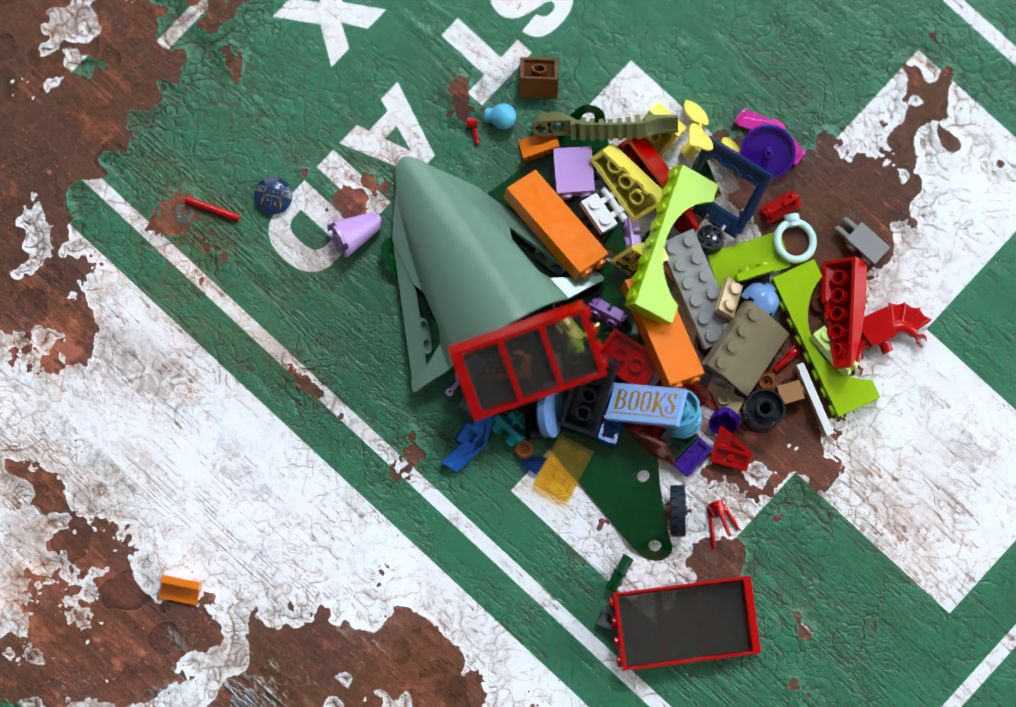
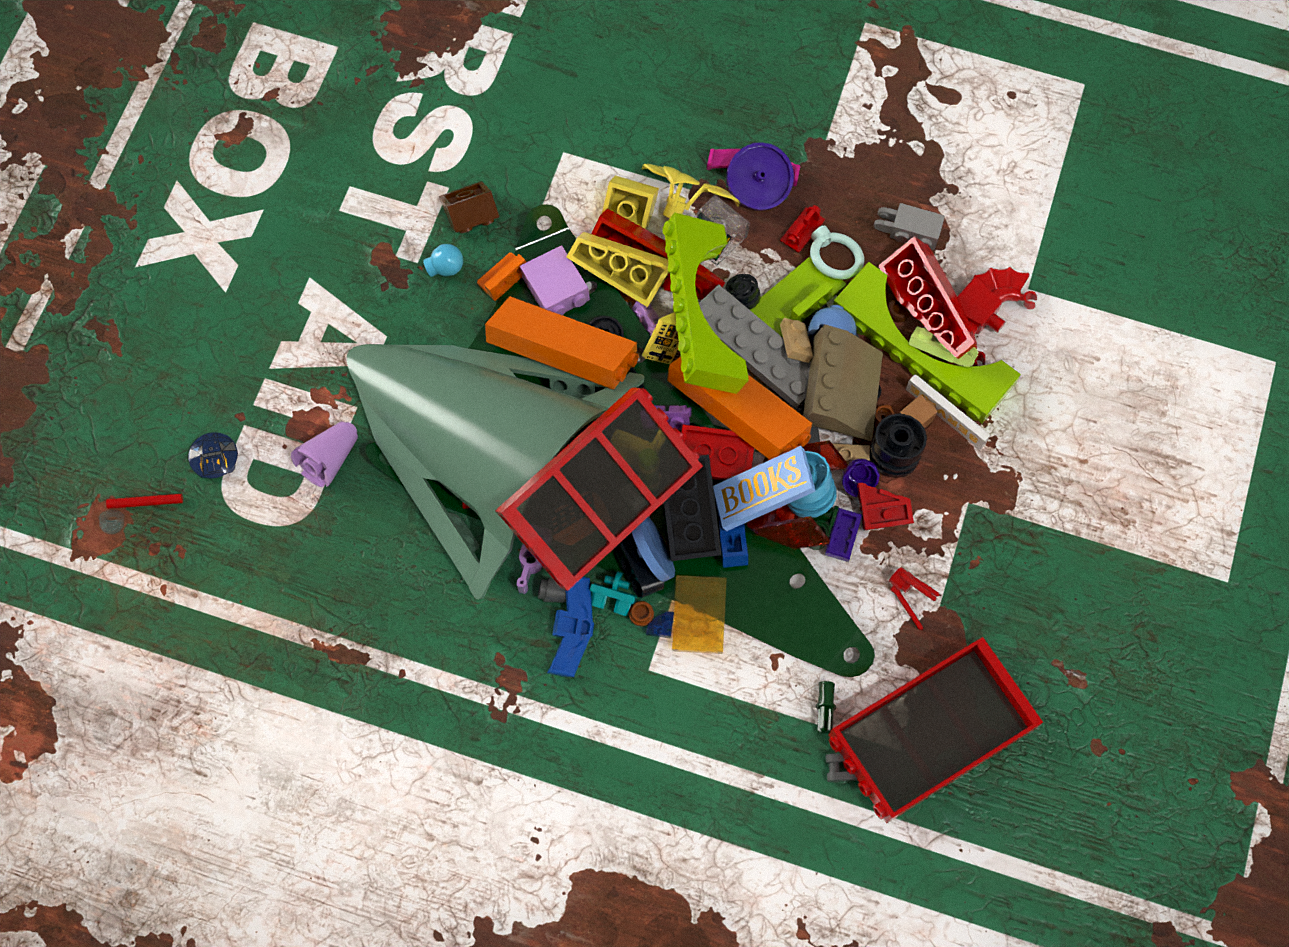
camera: 20 degrees left, 15 degrees down
red hand [467,117,479,144] -> none
olive piece [532,112,678,141] -> none
white plate [579,187,628,235] -> none
black wheel [664,485,692,537] -> none
dark blue hinge [691,136,774,238] -> none
red piece [773,344,802,372] -> none

